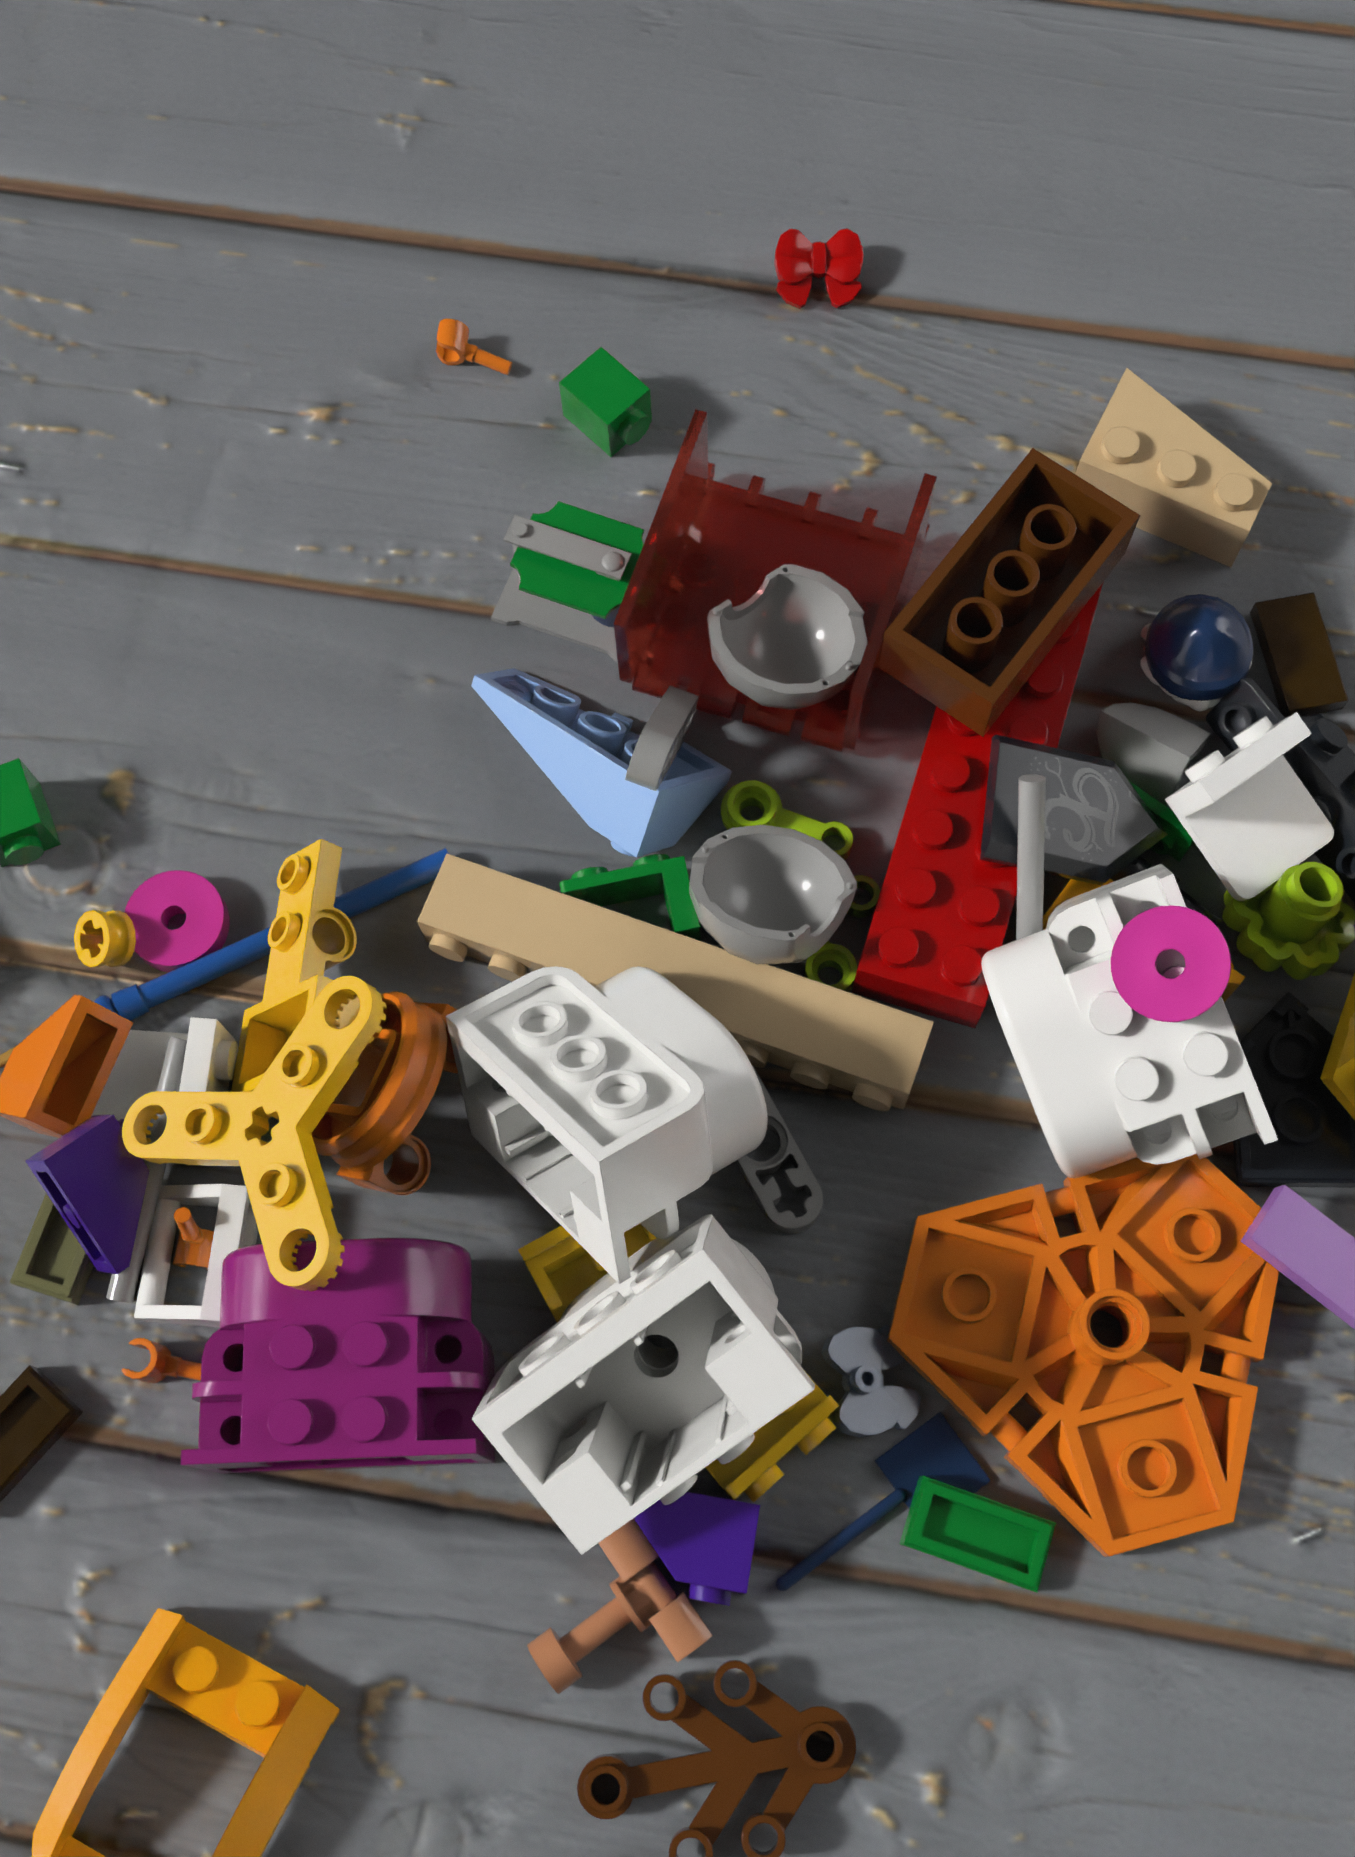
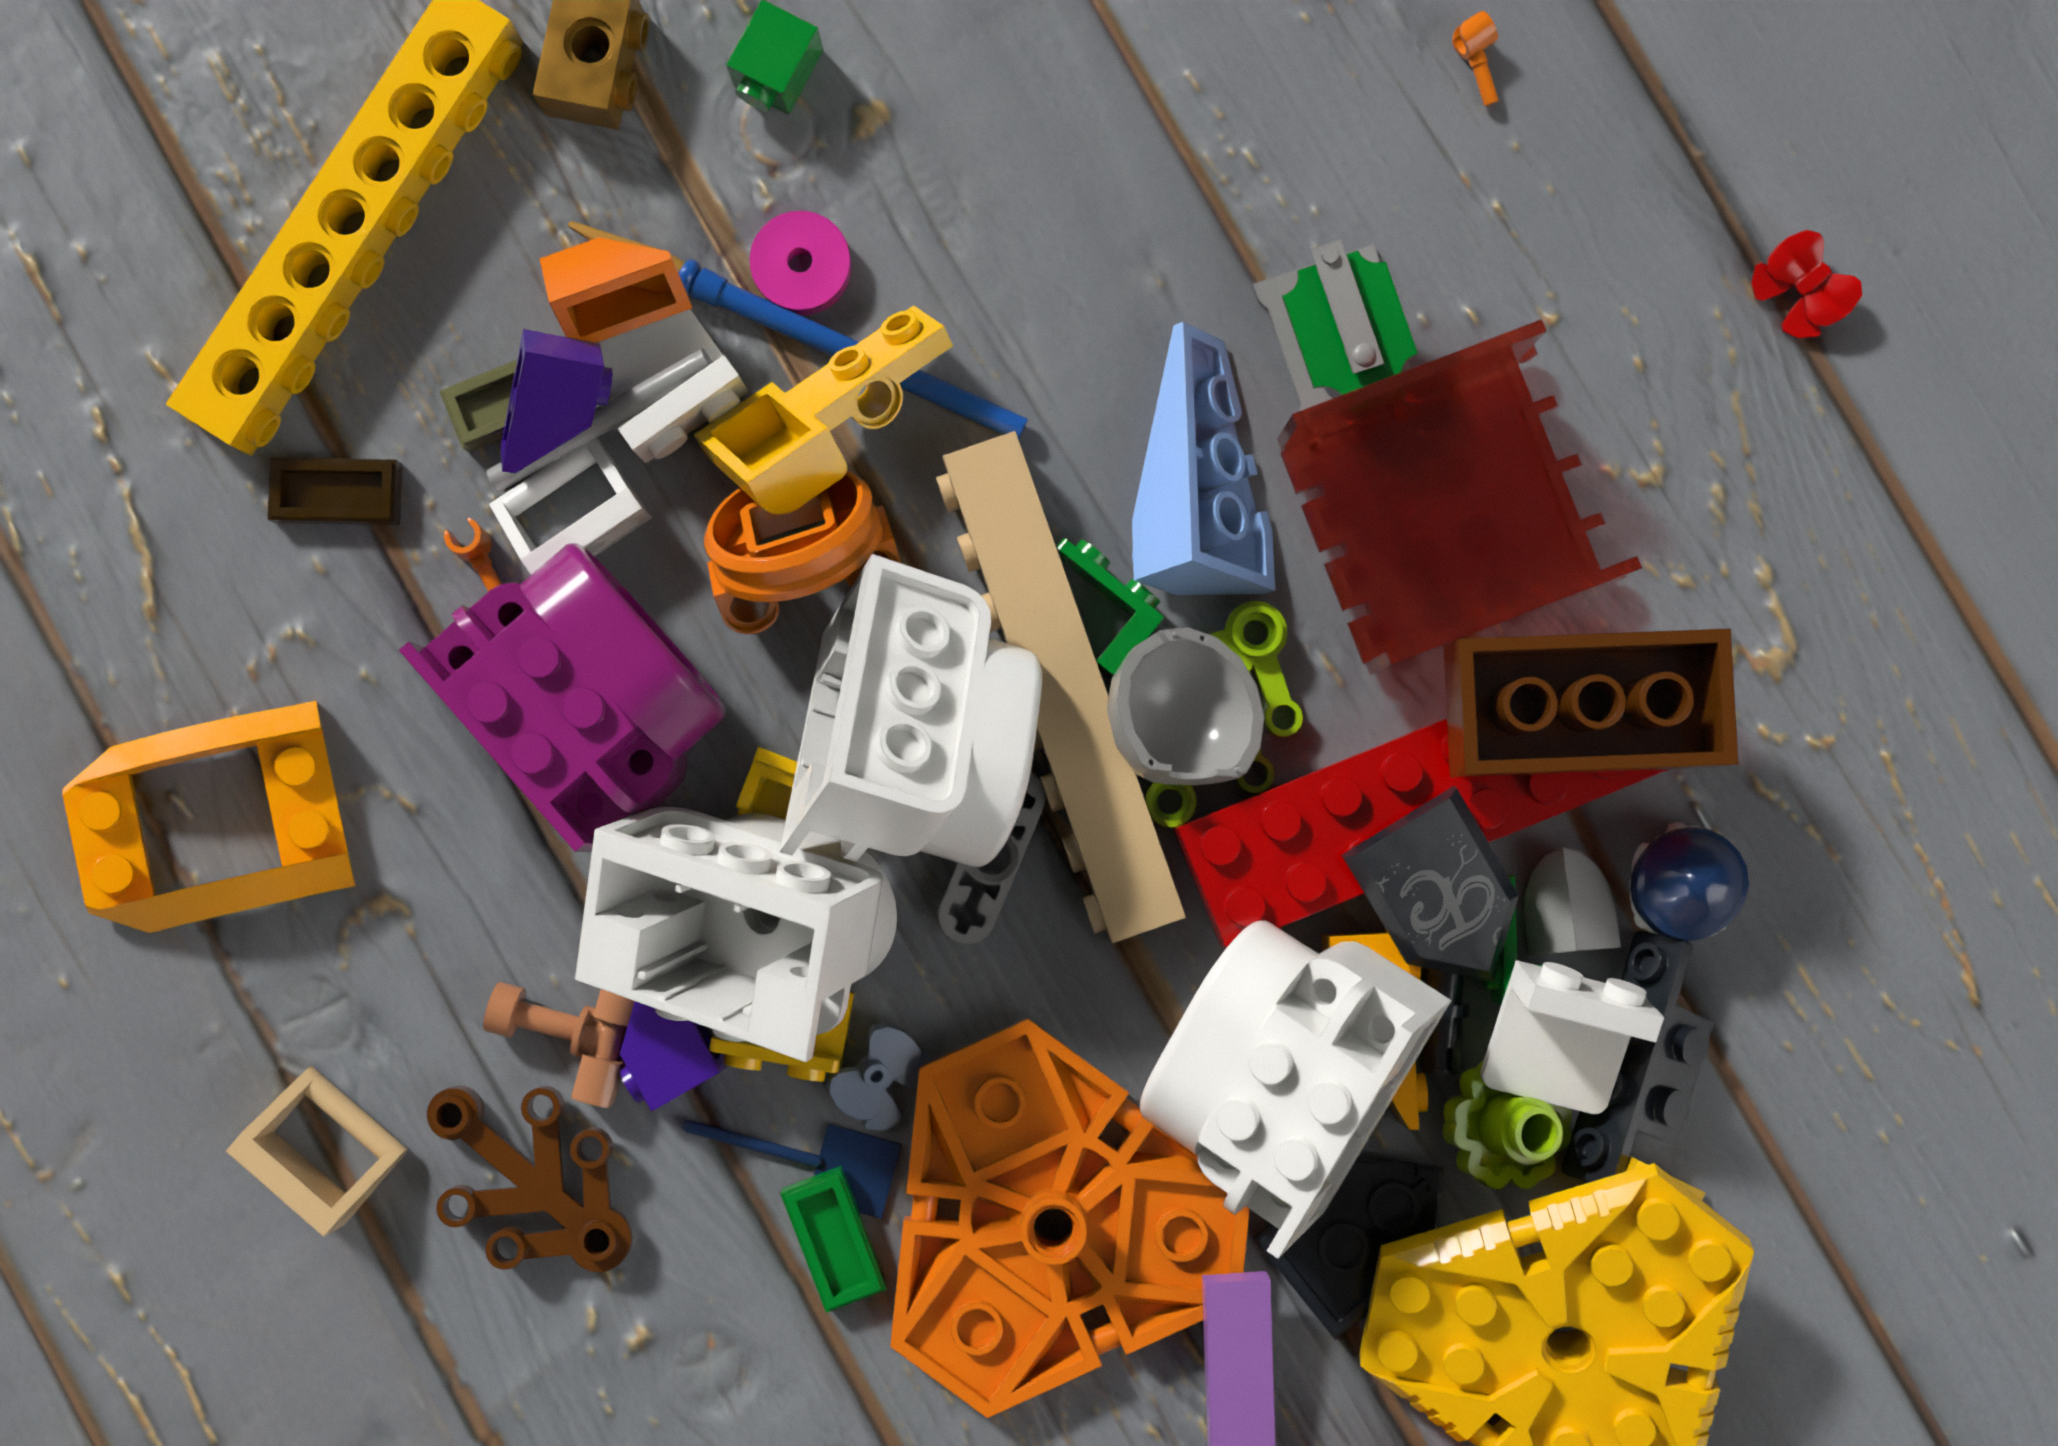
camera: 45 degrees right, 15 degrees up
yellow bush [74,910,136,967] -> none
yellow piece [122,976,387,1292] -> none
orange hand [173,1207,214,1270] -> none
green brick [559,347,652,457] -> none
light grey beam [625,685,699,791] -> none
light grey cylinder [707,564,868,710] -> none
light grey bar [1016,774,1046,940] -> none
tan wedge [1075,368,1272,567] -> none
dark pink piece [1111,905,1231,1022] -> none
dark brown tile [1250,592,1349,718] -> none

